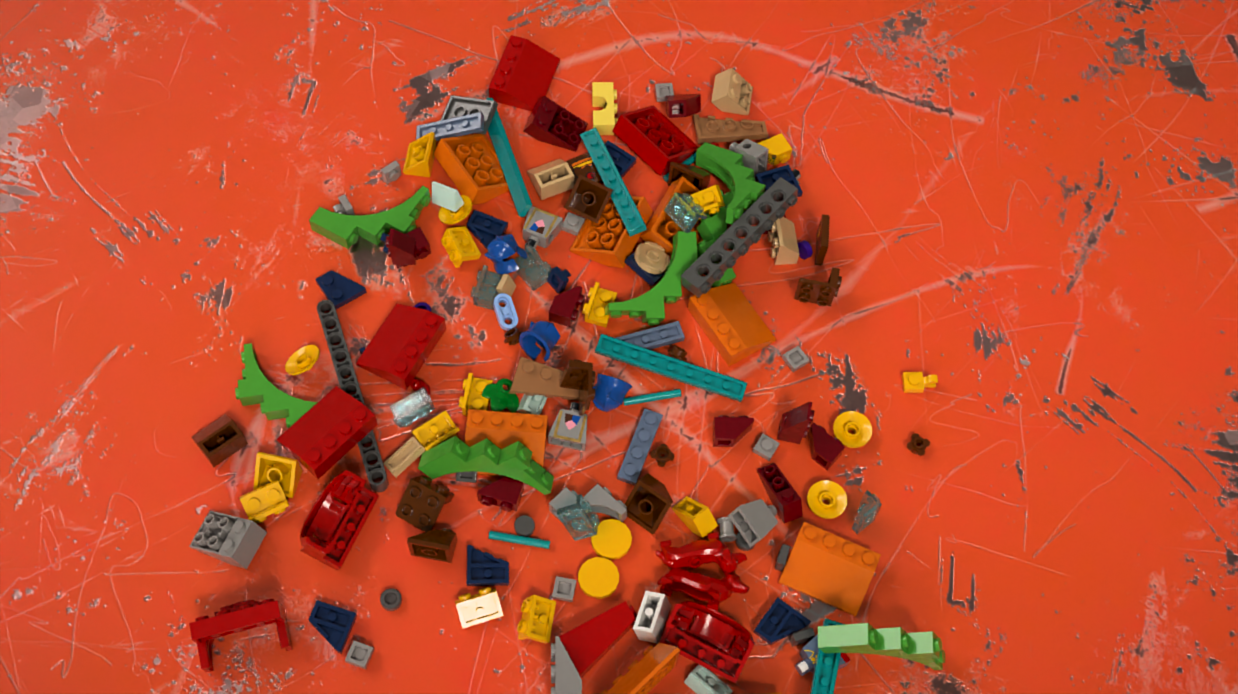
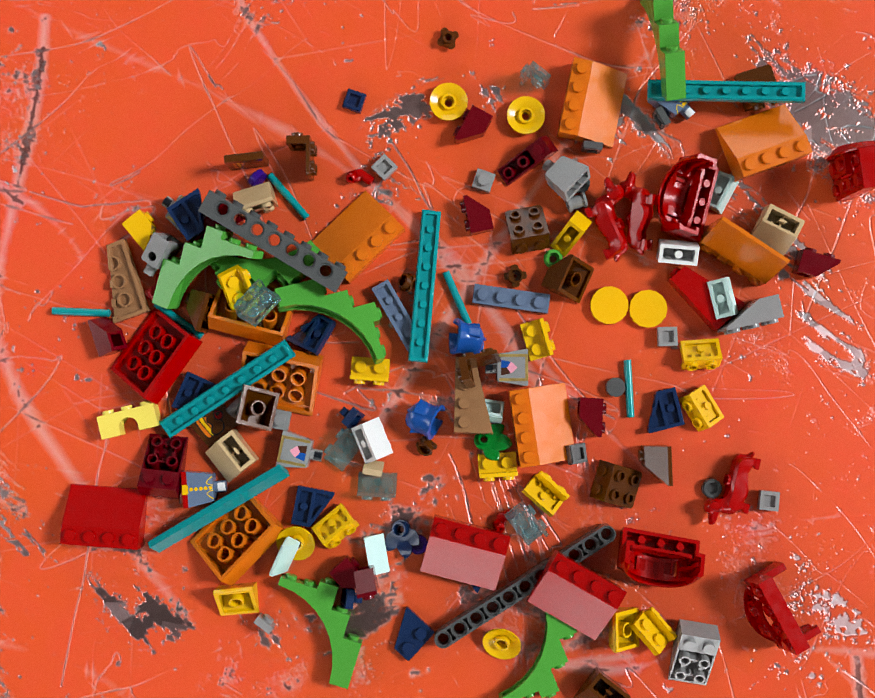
camera: 95 degrees left, 25 degrees up
dark blue wing [308,600,357,654] -> none
light grey tile [333,194,355,215] -> none
tan tile [383,437,425,477] -> none
sand blue plate [416,112,484,141] -> none
bright green arch [418,436,554,495] -> none
dark grey tile [440,95,498,135] -> none
blue helmet [484,234,527,274] -> none
light blue plate [493,293,518,331] -> none
dark red slope [549,286,585,327] -> none
light grey arch [549,484,627,524] -> none
clear light blue bracket [557,494,600,541] -> none
tan tile [634,241,670,274] -> none
light grey plate [655,83,674,102] -> none
tan slope [711,68,753,115] -> none
dark blue wing [753,597,811,645] -> none
dark red slope [777,402,815,444] -> none
yellow plate [902,372,938,393] -> none
none -> teal bar [52,307,111,317]
none -> sand blue torso [181,470,227,509]
none -> teal bar [267,173,310,220]
none -> dark blue tile [342,88,367,114]
none -> red arm [346,169,375,186]
none -> white brick [351,417,393,464]
none -> light aqua slope [364,533,390,575]
none -> dark blue plate [385,520,420,559]
none -> reddish brown bracket [505,205,550,255]
none -> yellow bracket [520,318,556,361]
none -> bright green plate [543,249,563,267]
none -> red animal [703,452,761,525]
none -> light aqua slope [707,277,738,319]

